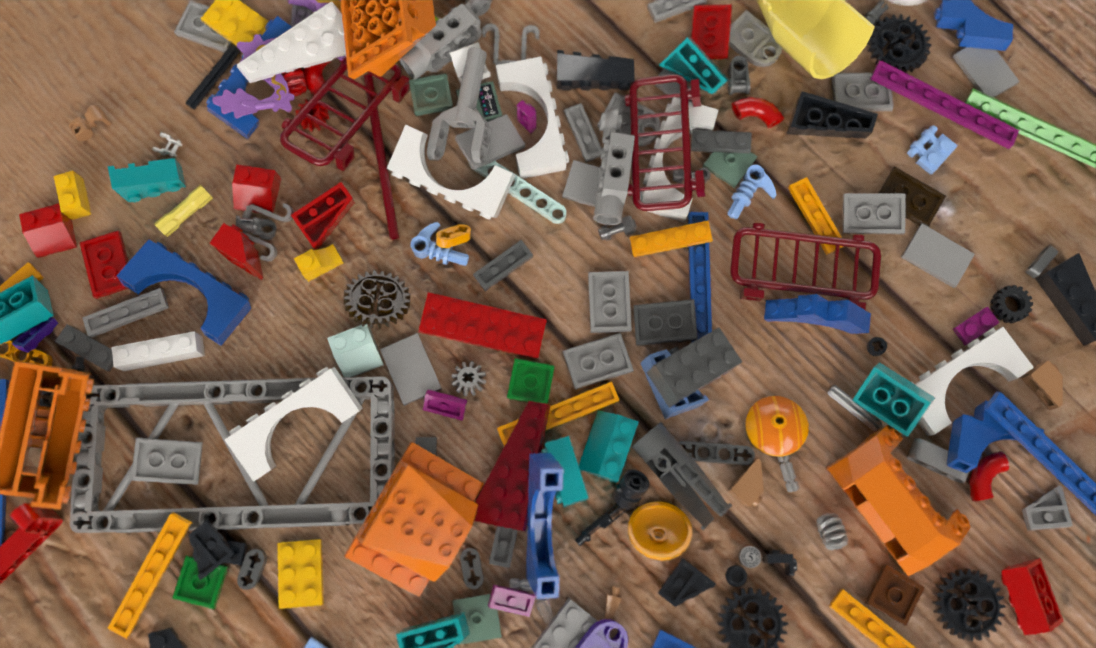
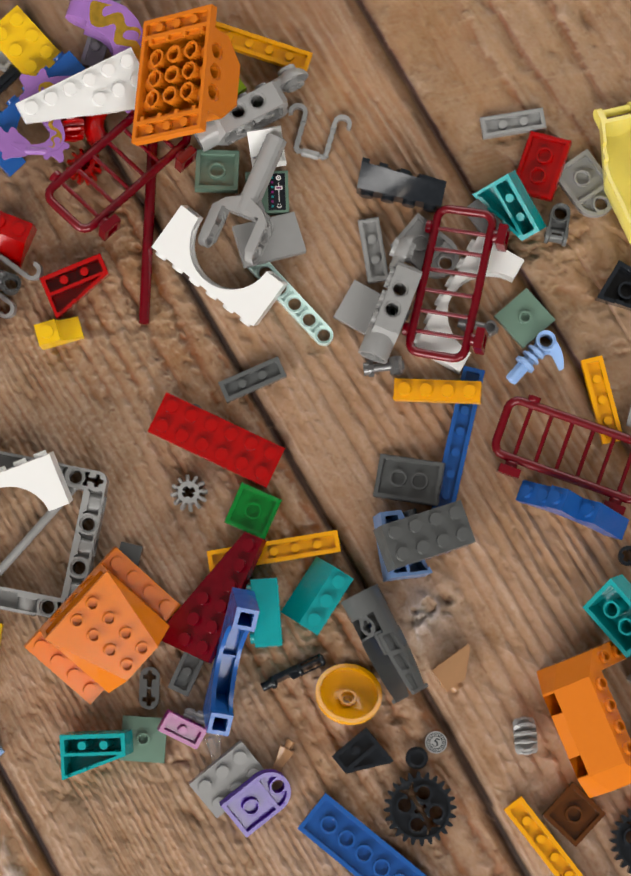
camera: 15 degrees right, 5 degrees up
light aqua slope [327,324,384,378] -> none
dark brown gear [343,270,410,329] -> none
light grey tile [380,333,442,406] -> none
light blue piece [411,222,469,266] -> none
magenta plate [423,390,467,421] -> none
light orange beam [436,224,471,248] -> none
white arch [496,57,569,179] -> none
magenta plate [517,100,536,134] -> none
light grey tile [563,332,634,390] -> none
light grey plate [588,271,632,333] -> none
black wheel [613,469,649,509] -> none
dark grey beam [678,441,755,466] -> none
dark grey plate [691,130,752,154] -> none
red cylinder [731,97,785,129] -> none
orange dish [745,396,809,457] -> none
black bracket [763,550,797,576] -> none
light grey axle [777,455,799,492] -> none
light grey axle [827,385,882,431] -> none

